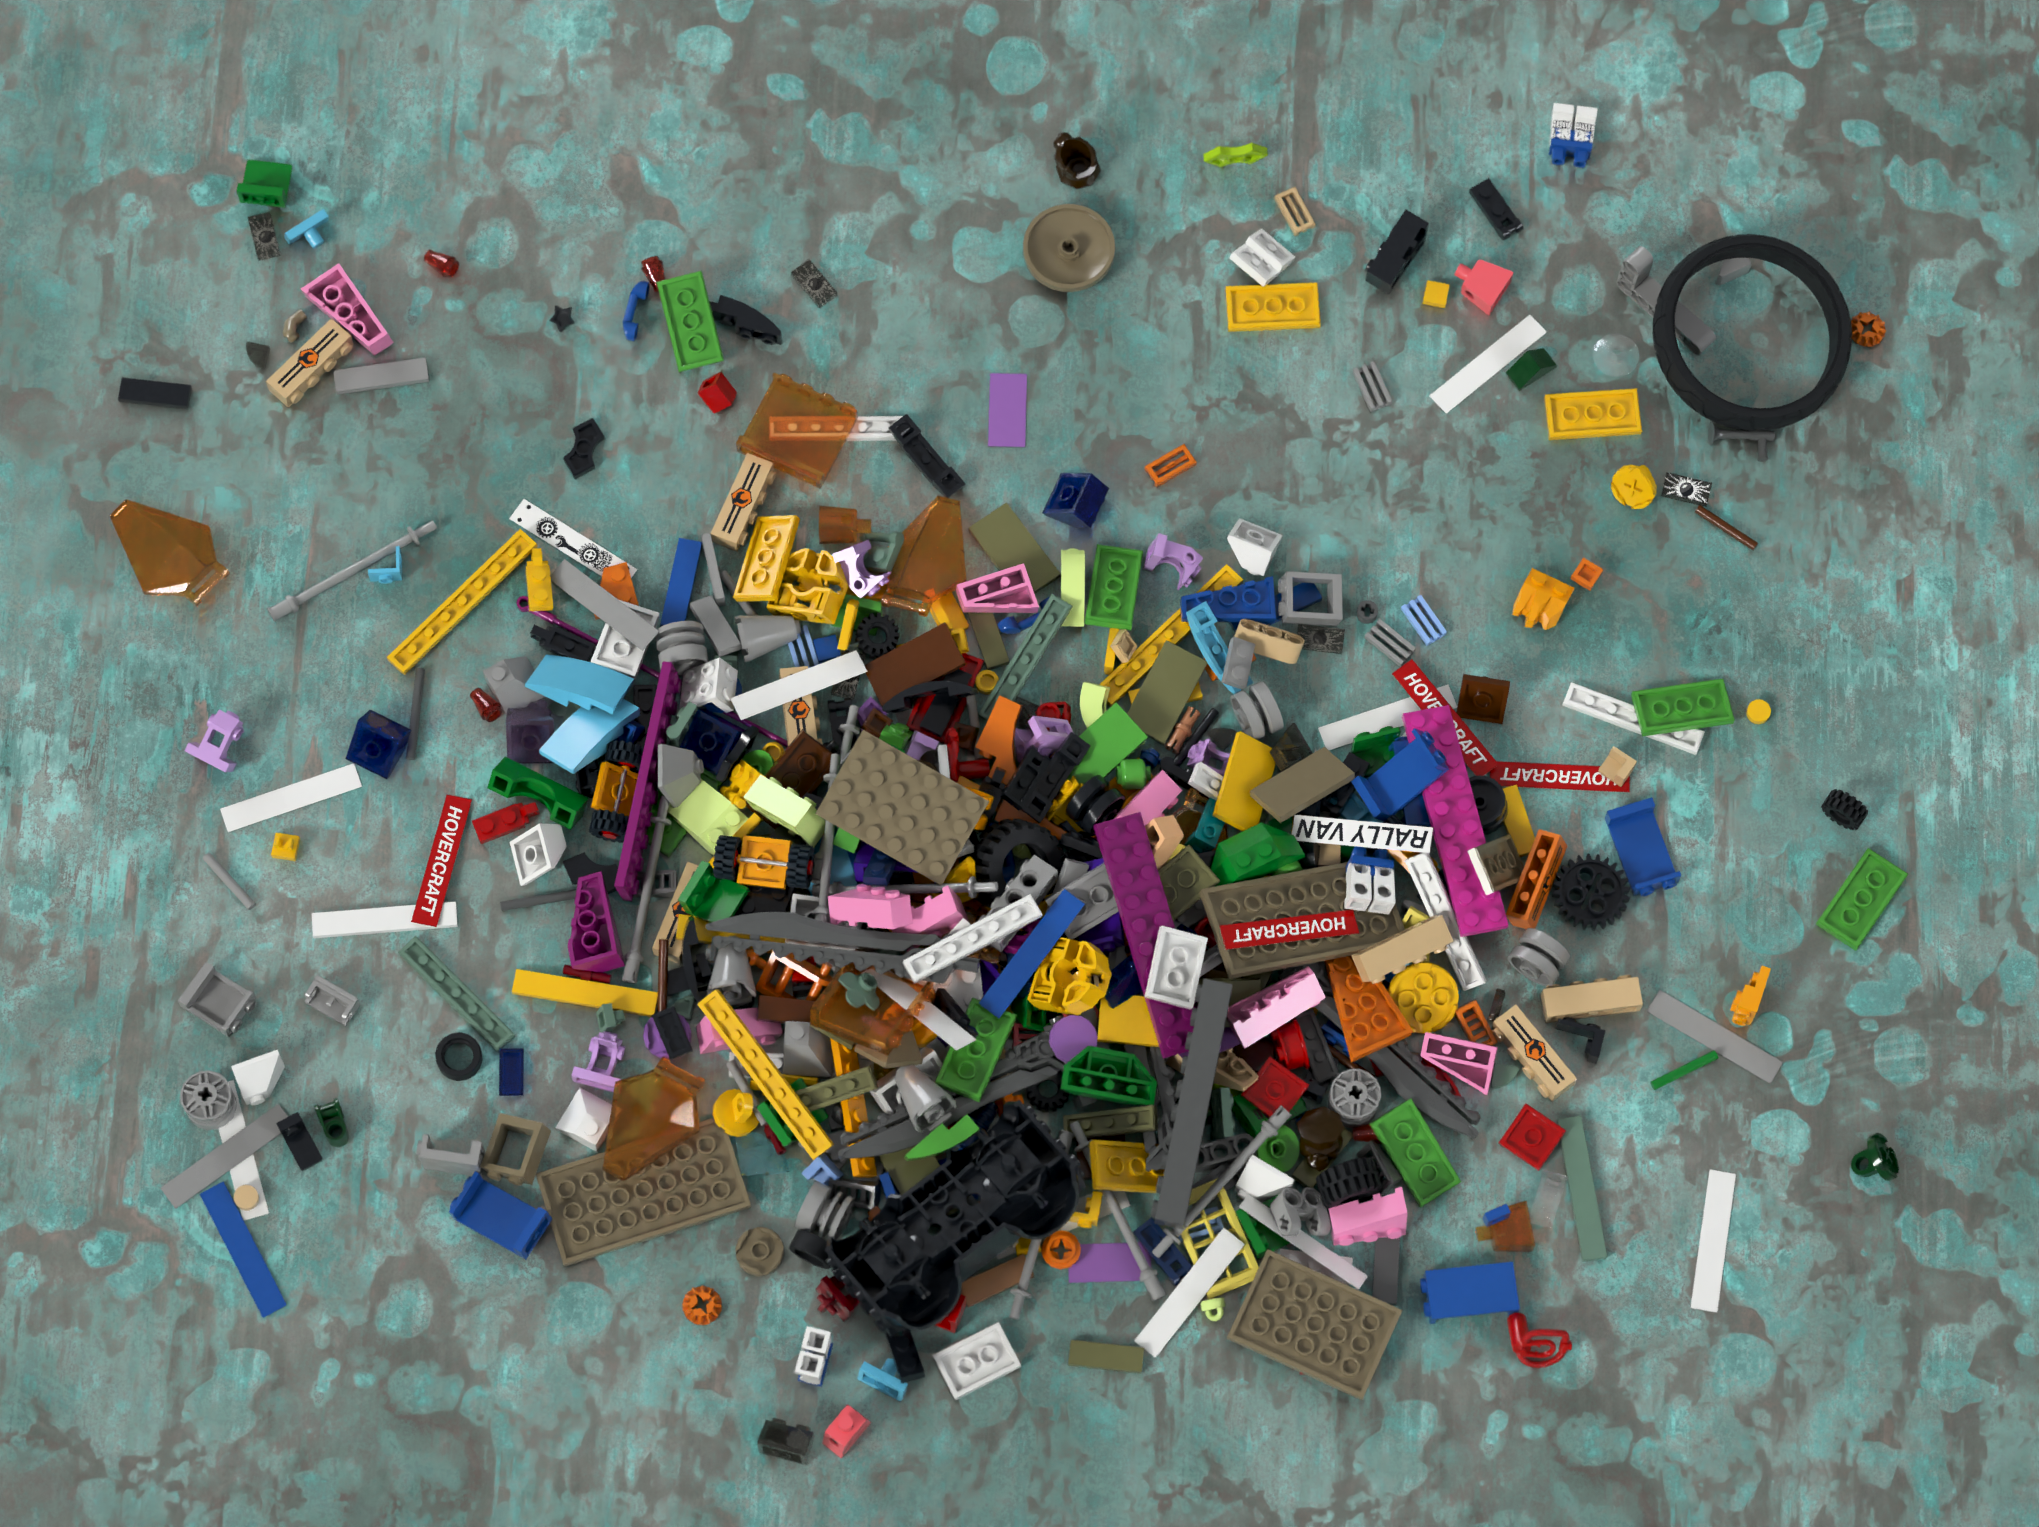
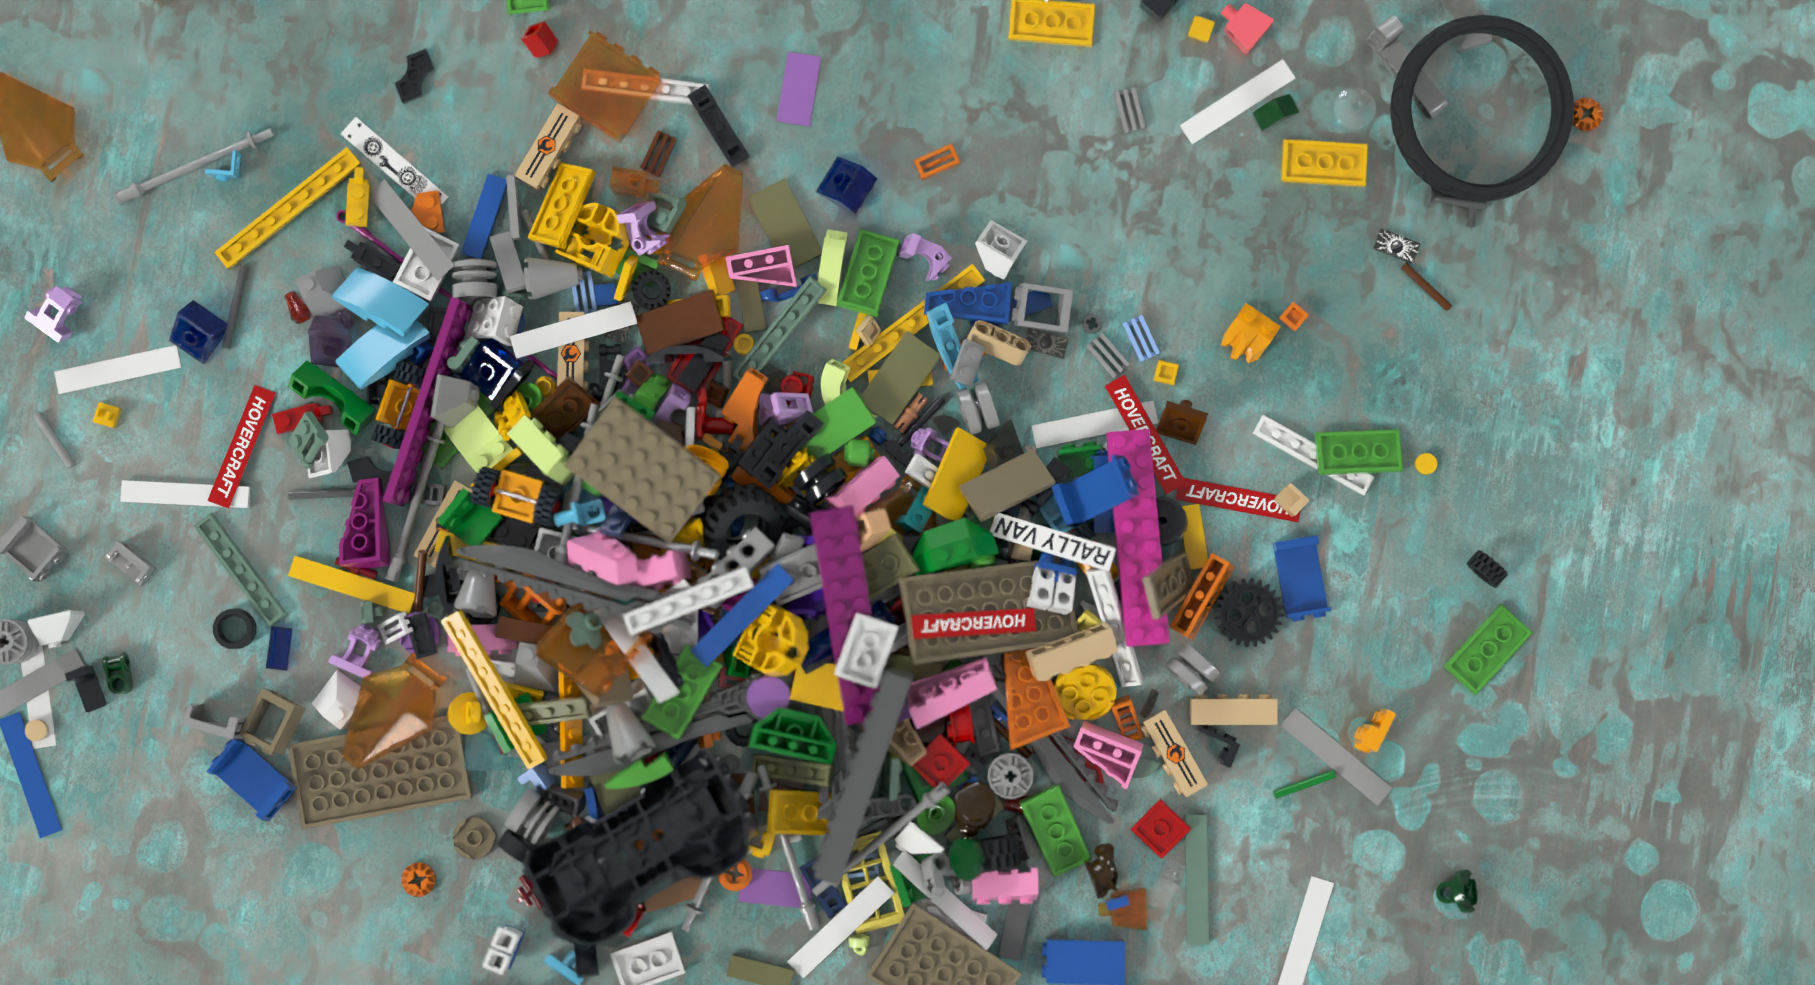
camera: 10 degrees right, 15 degrees up
yellow tile [1611,465,1657,509] -> none
none -> sand green plate [288,411,329,469]
none -> white tile [377,611,413,645]
none -> medium azure bracket [554,499,606,527]
none -> reddish brown tile [640,130,677,178]
none -> dark green tile [949,837,985,881]
none -> dark brown piece [1084,843,1118,899]
none -> yellow tile [1153,360,1179,386]

